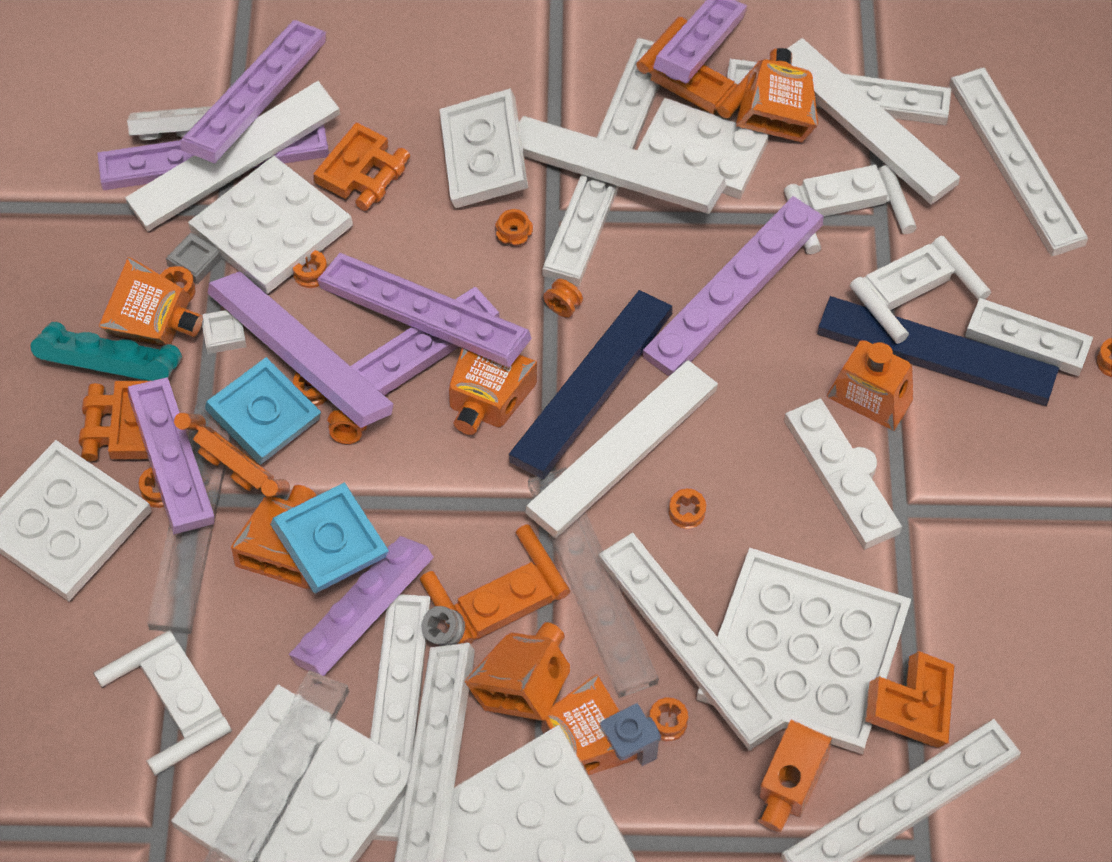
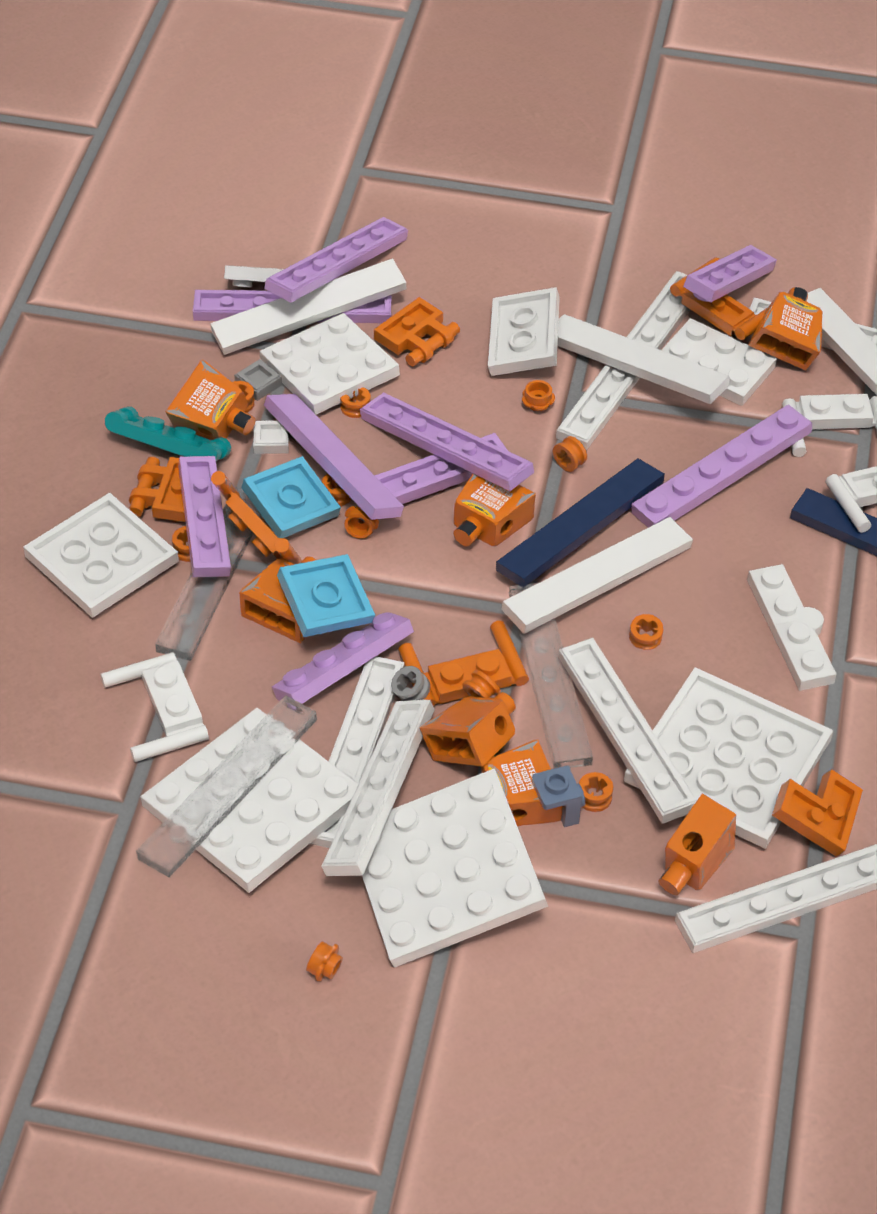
camera: 10 degrees right, 10 degrees down
orange torso [827,340,913,431] -> none
none -> orange bush [462,670,501,698]

